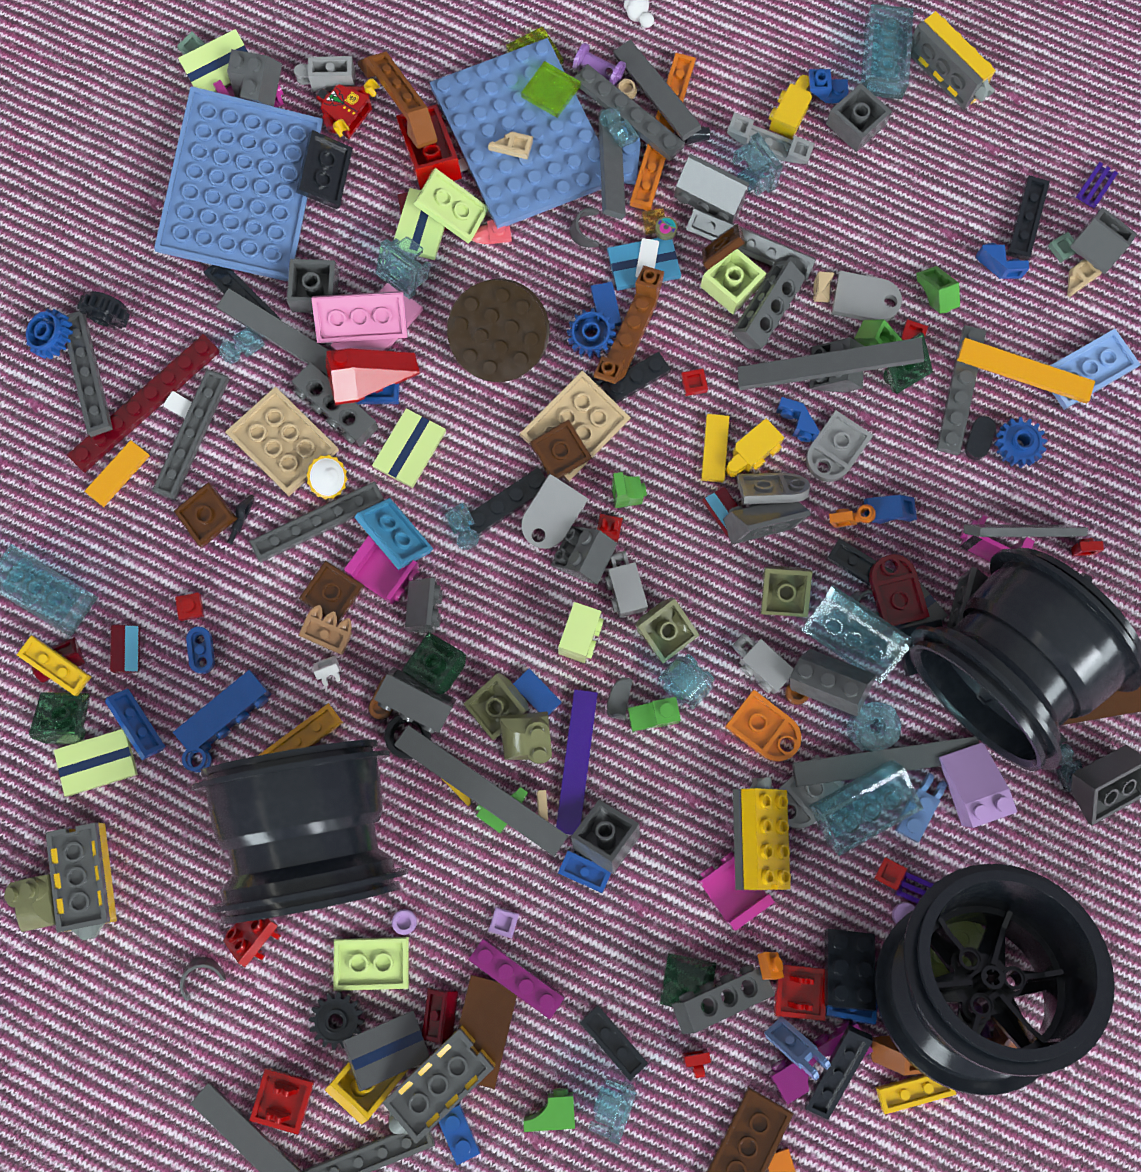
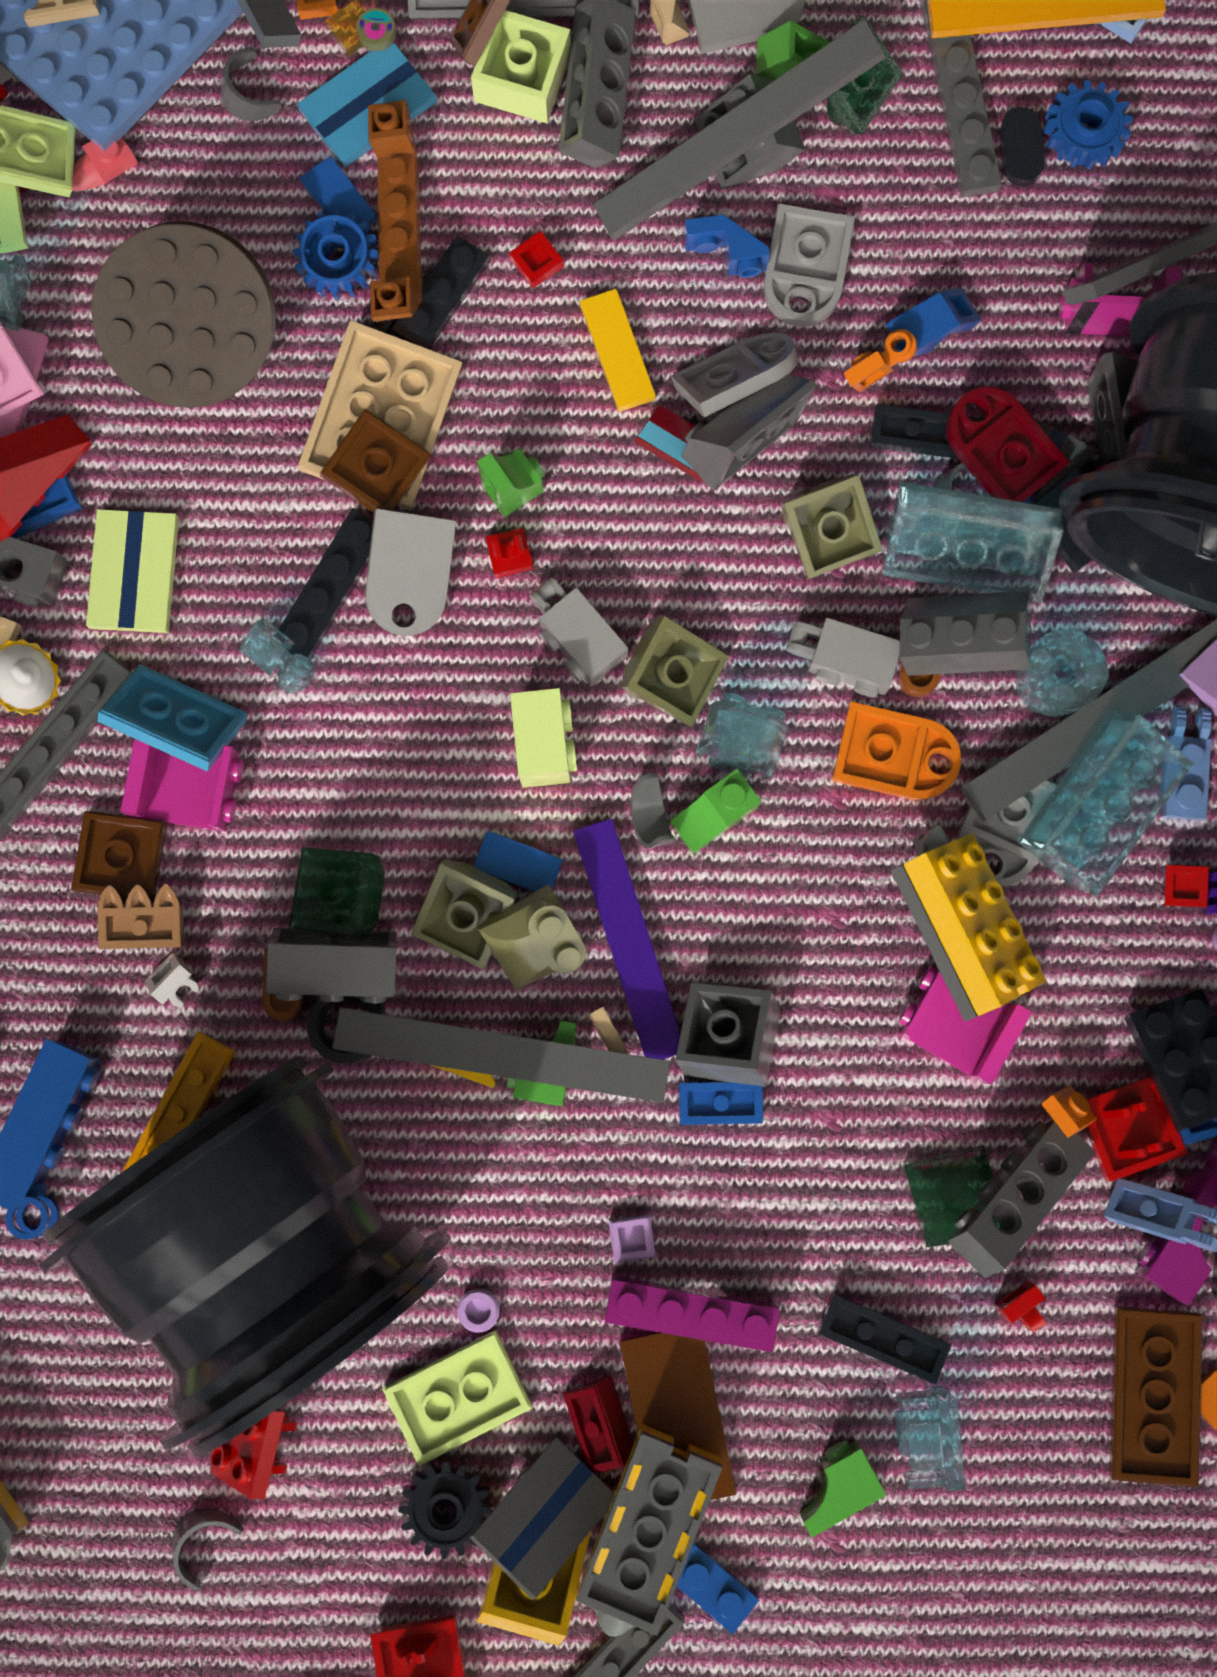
camera: 20 degrees left, 5 degrees up
dark grey slope [405,578,443,633] -> none
dark grey slope [551,526,618,584] -> none
white sticker [635,238,659,277] -> none
yellow hinge [725,418,785,478] -> none
red plate [900,319,929,344] -> none

